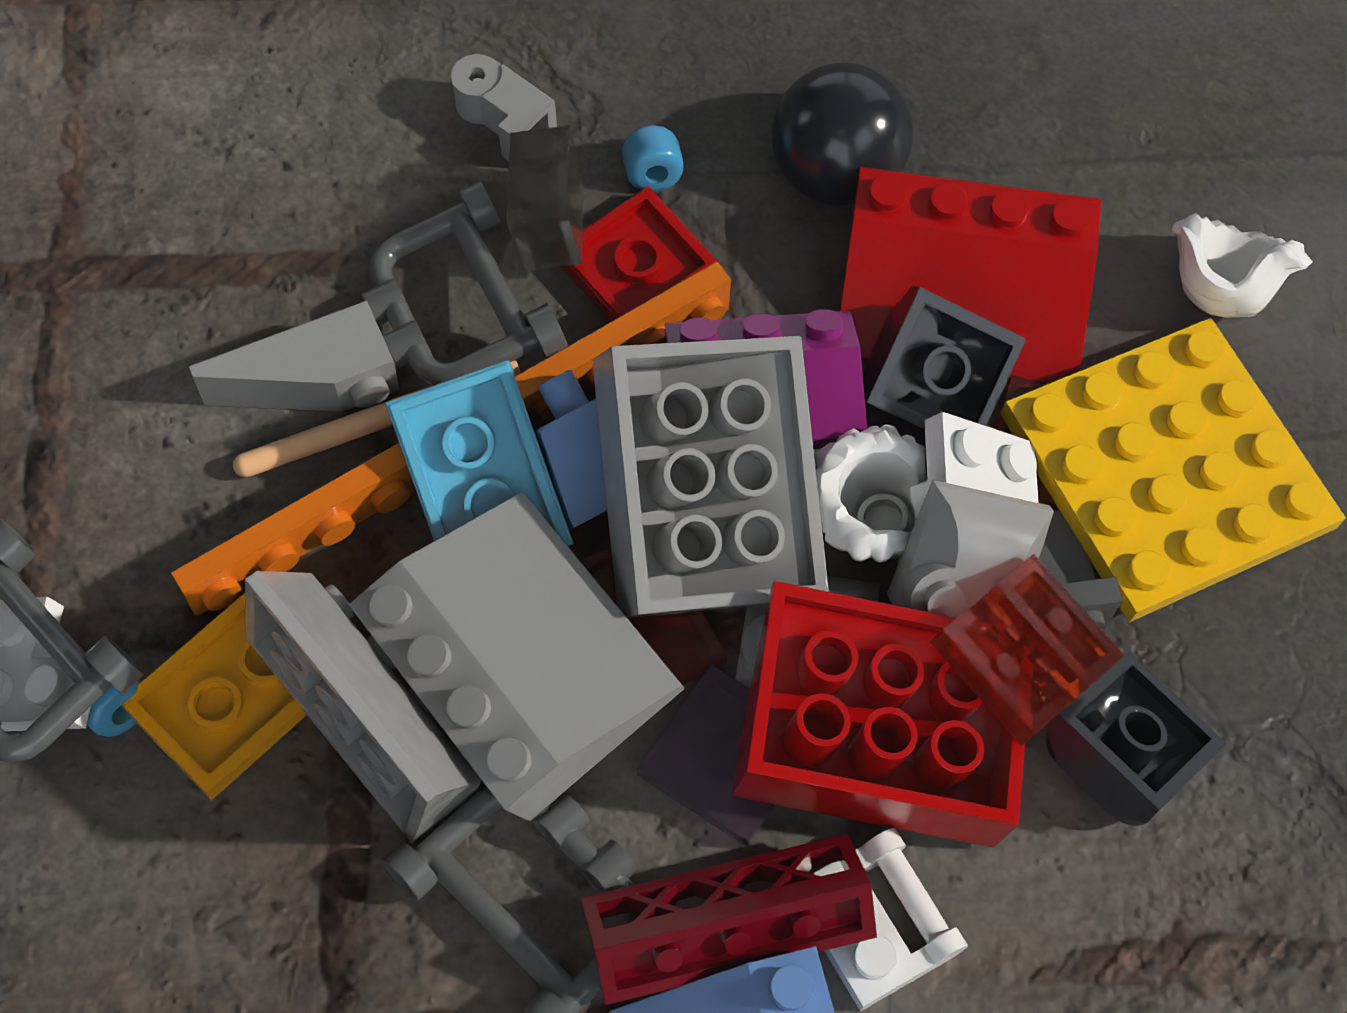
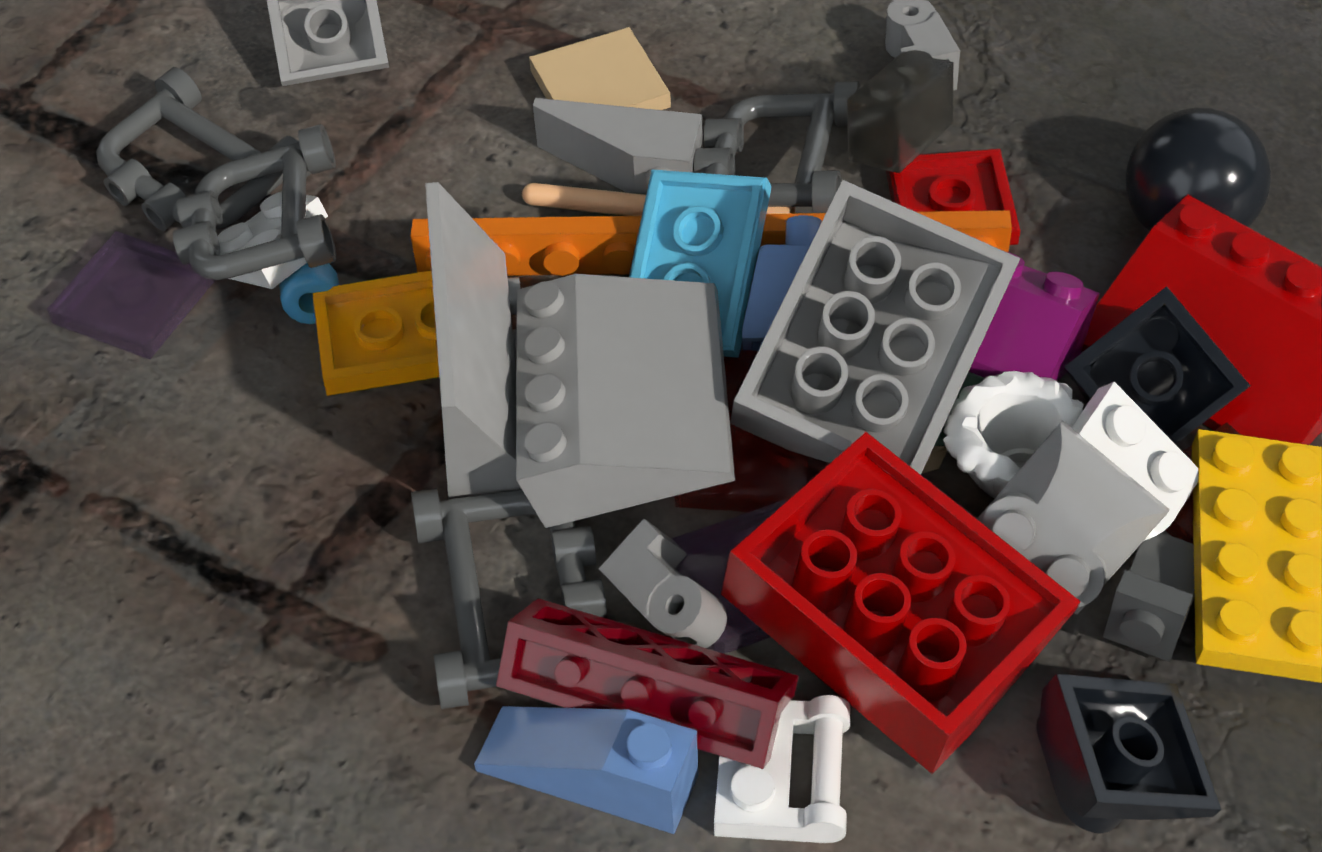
camera: 40 degrees right, 15 degrees down
dark azure piece [622,125,684,192] -> none
clear red slope [930,554,1124,746] -> none
none -> tan tile [529,27,671,110]
none -> light grey leg [599,519,727,648]

